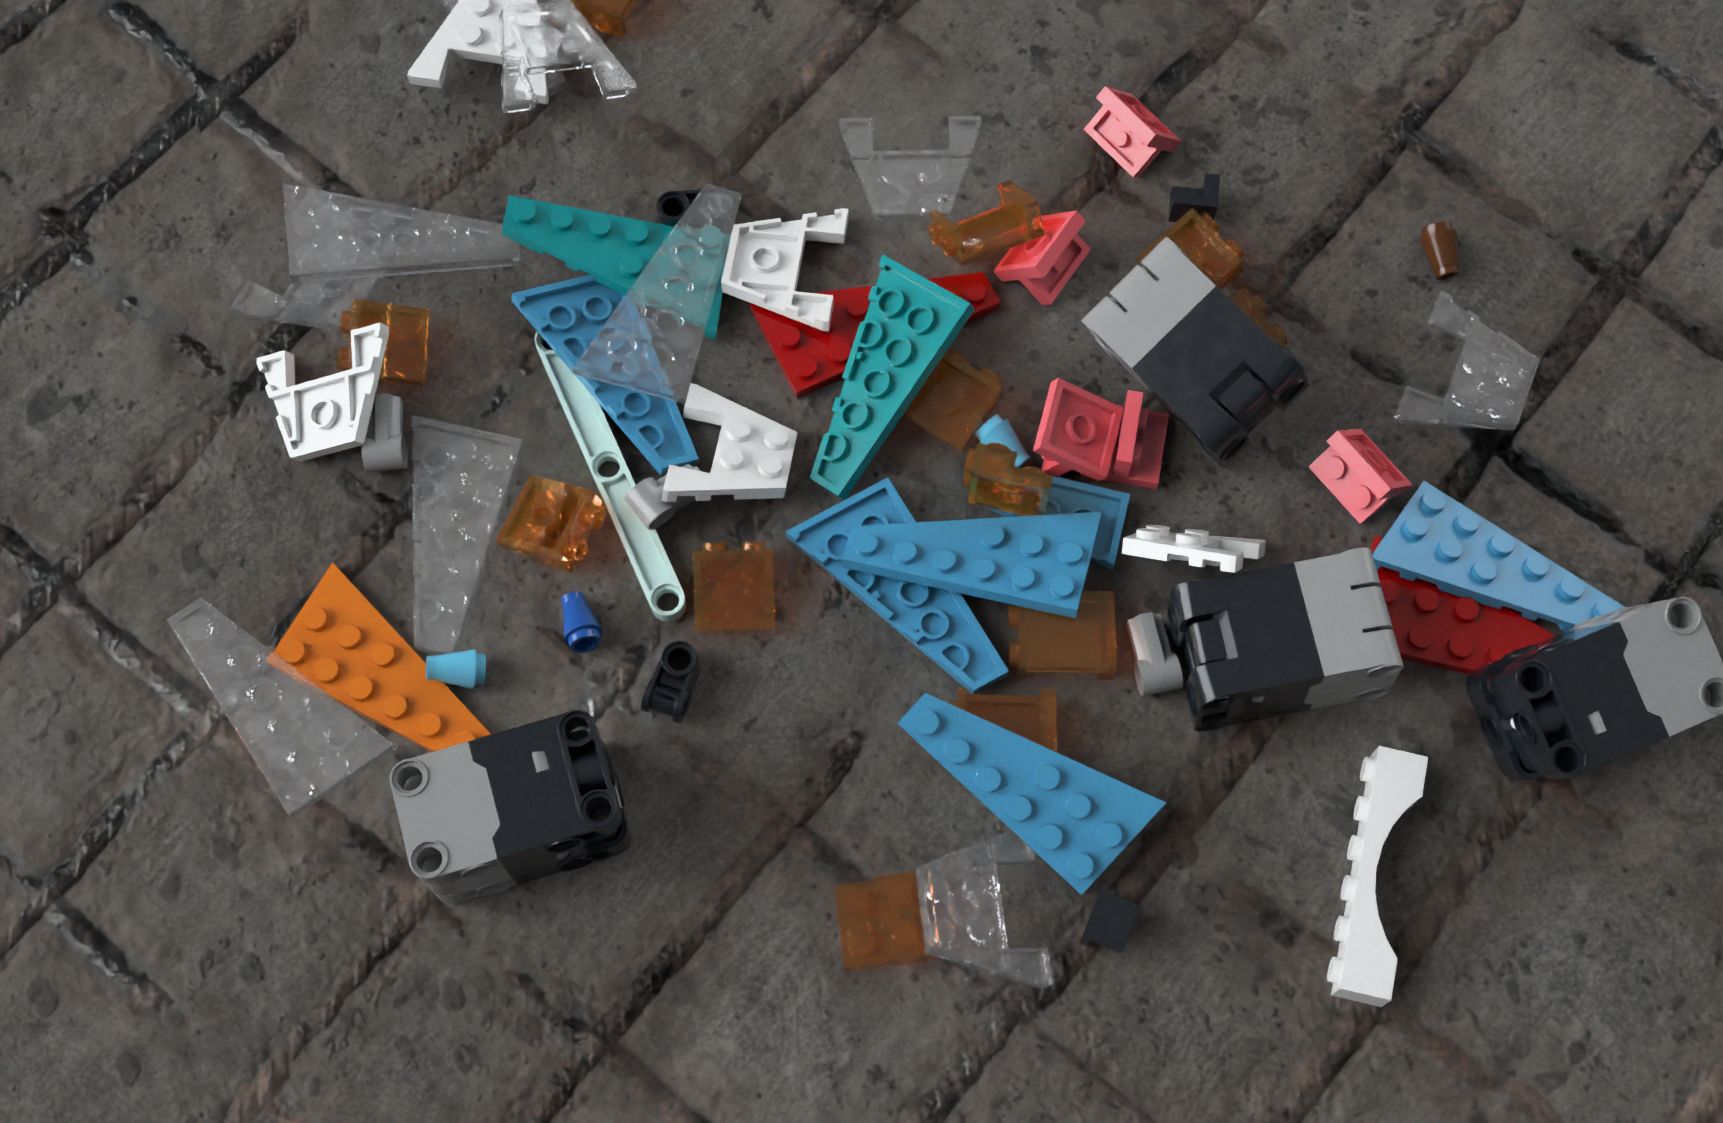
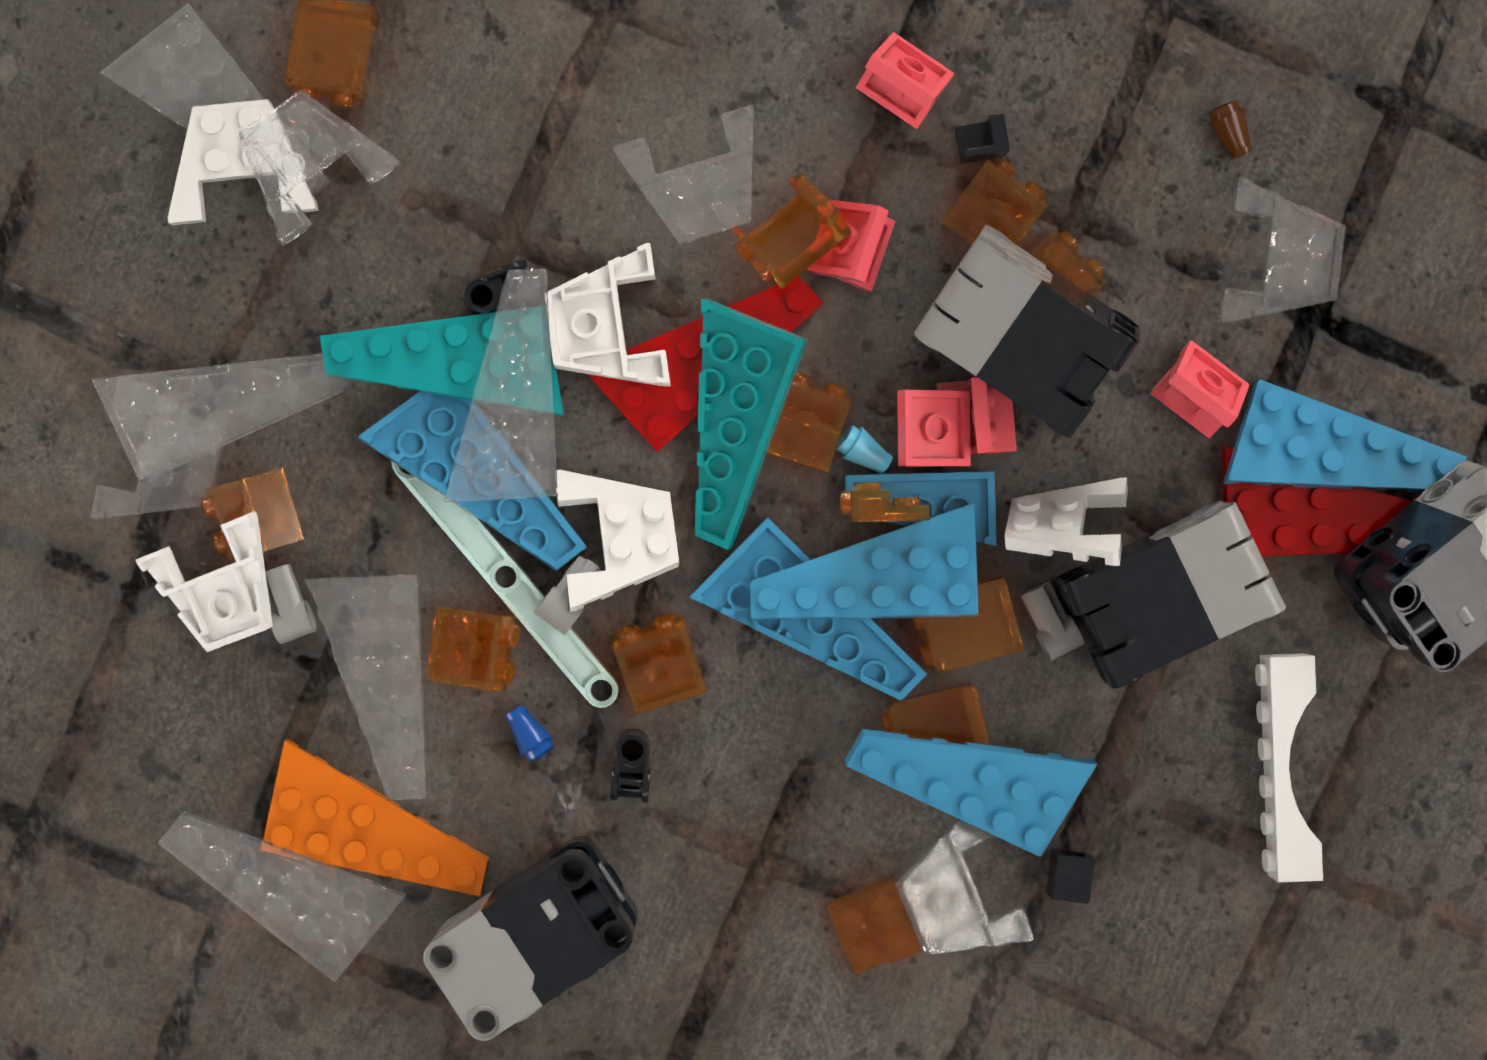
camera: 15 degrees left, 20 degrees up
medium azure cone [426,649,486,689] -> none

